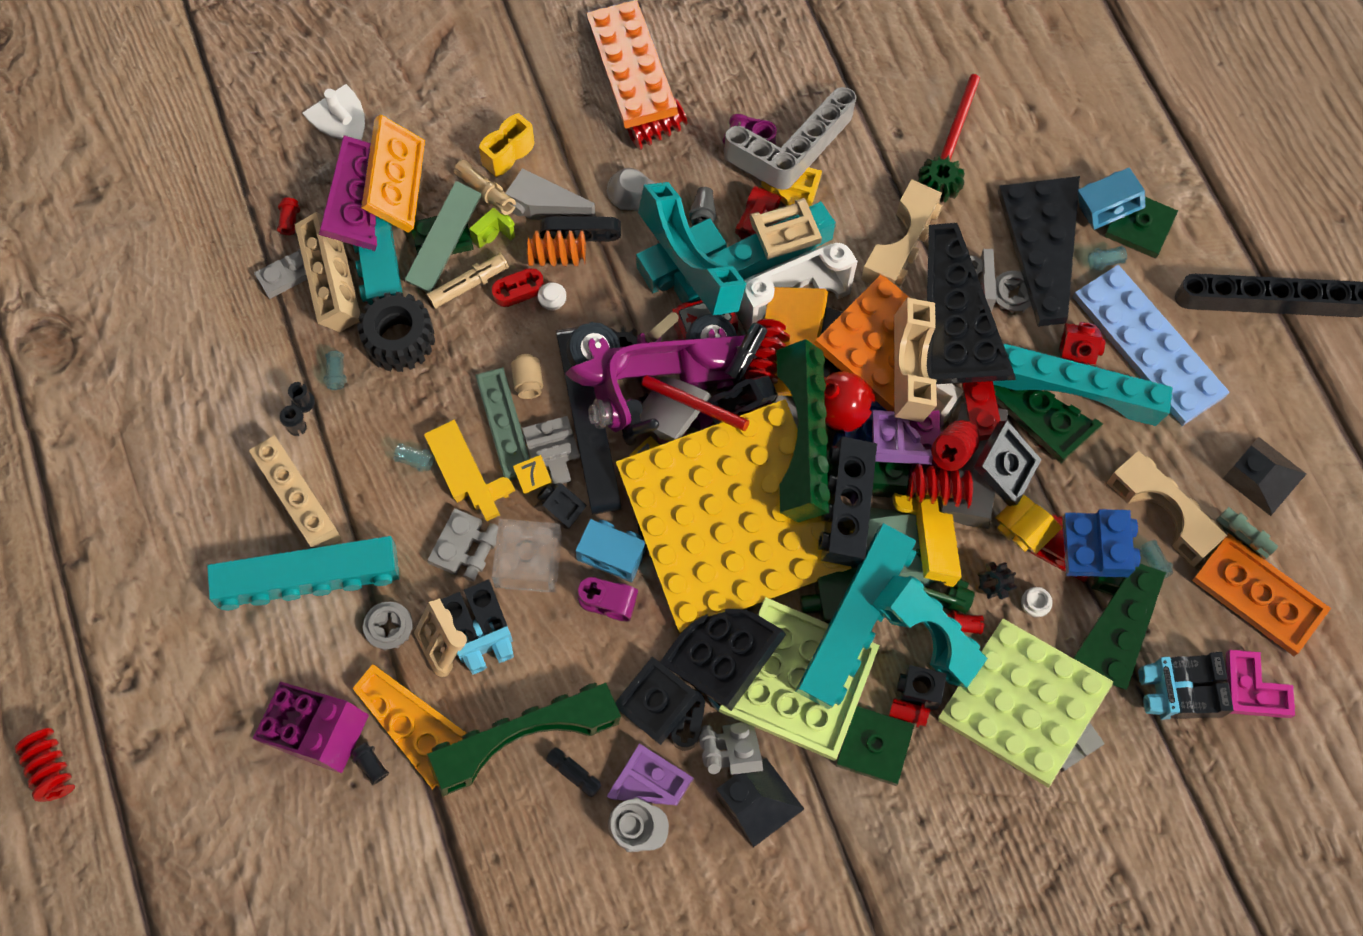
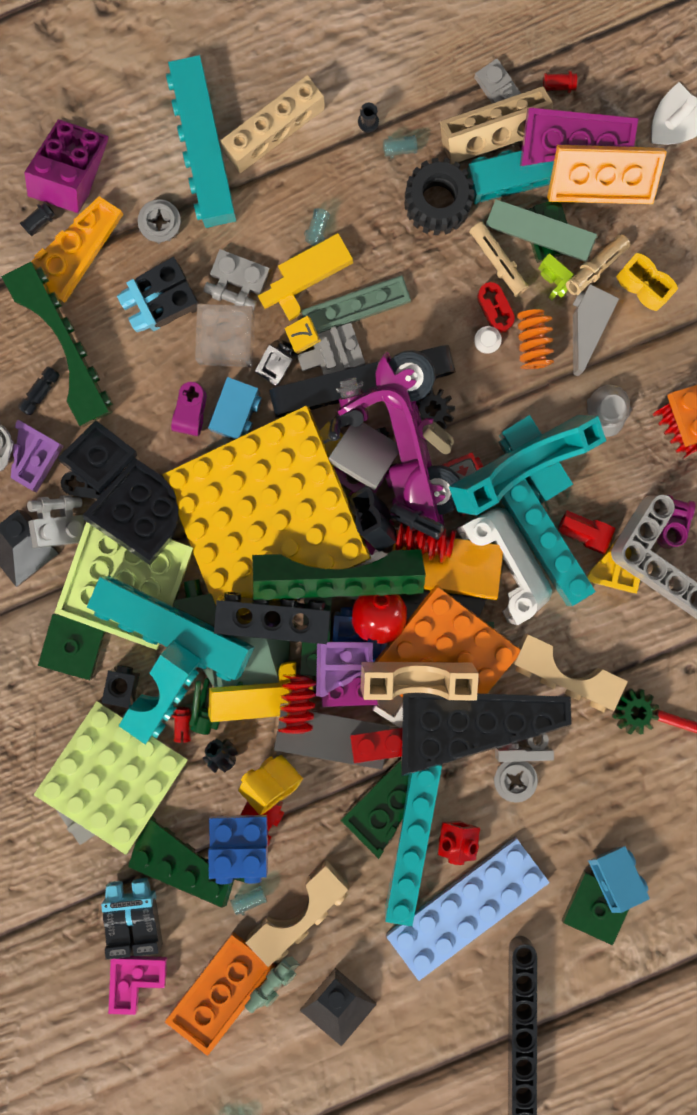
camera: 90 degrees right, 20 degrees up
black pin [279,405,307,436] -> none
tan plate [414,599,467,677] -> none
tan brick [511,354,543,399] -> none
black beam [540,217,621,242] -> none
red bar [642,375,750,431] -> none
dark grey cone [689,187,716,226] -> none
tan plate [750,198,822,260] -> none
red pin [889,698,930,728] -> none
red piece [931,420,979,471] -> none
black plate [974,420,1042,506] -> none
black wing [998,176,1080,327] -> none
white plate [1021,587,1052,617] -> none
clear light blue pin [1088,246,1127,271] -> none

